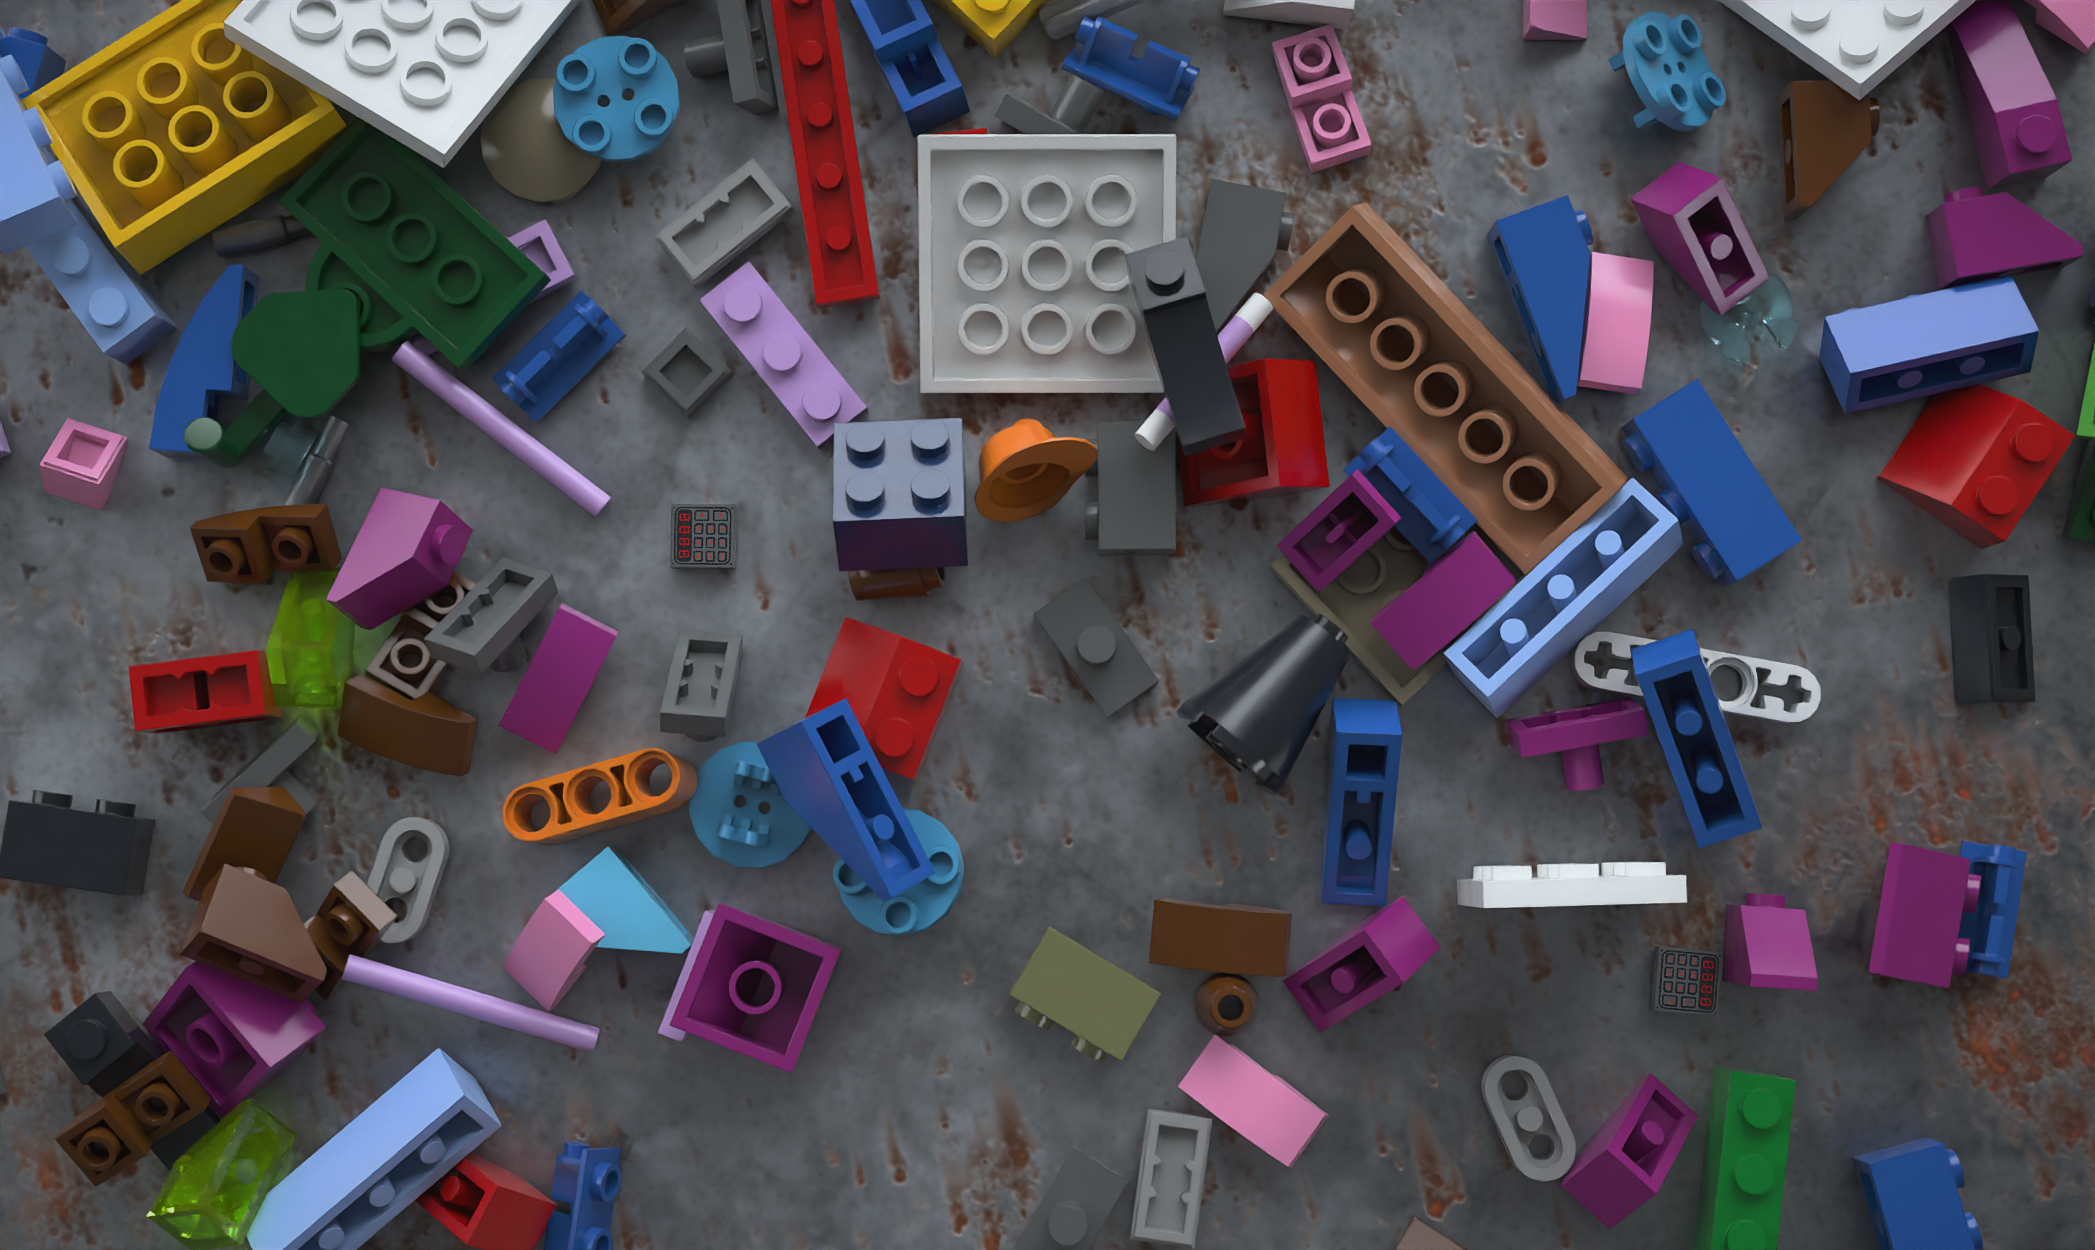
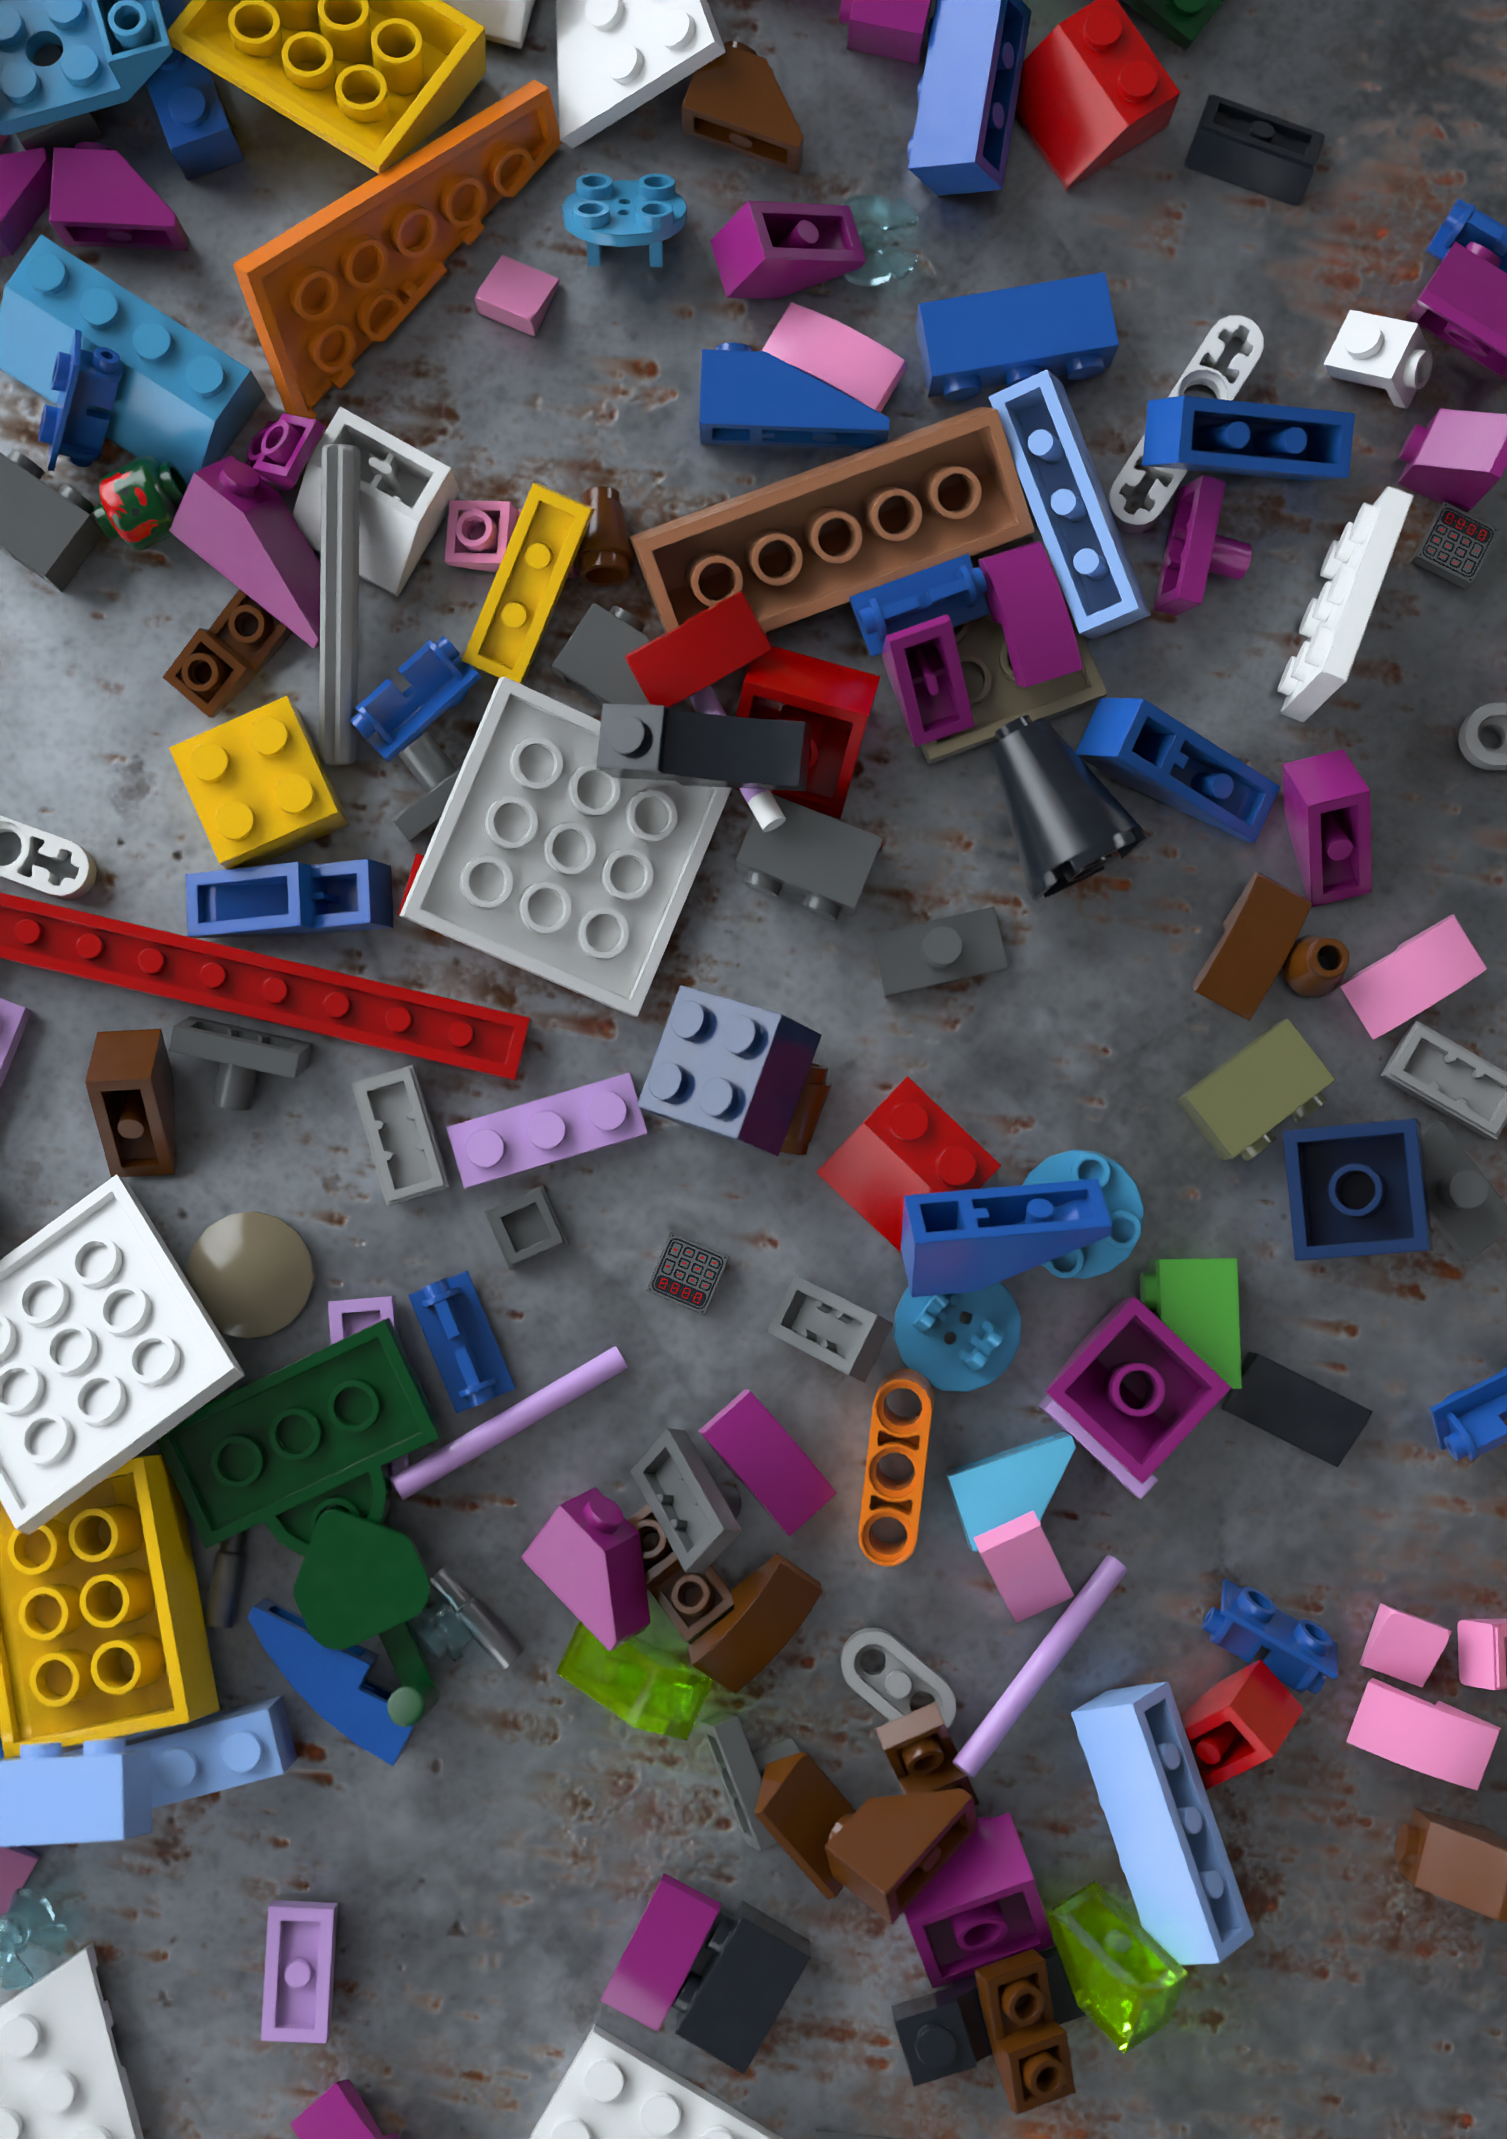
camera: 70 degrees left, 0 degrees up
bright pink slope [39,418,128,510] -> none
red brick [128,650,284,734] -> none
reddish brown slope [190,504,343,584] -> none
dark azure plate [553,36,680,163] -> none
orange piece [974,418,1098,522] -> none
none -> yellow plate [461,483,595,685]
none -> reddish brown cone [573,486,635,586]
none -> magenta slope [600,1873,722,2032]
none -> red slope [624,590,773,708]
none -> bright green slope [1140,1258,1242,1389]
none -> black slope [1221,1352,1373,1467]
none -> dark blue brick [1283,1118,1433,1261]
none -> white bracket [1324,310,1433,409]

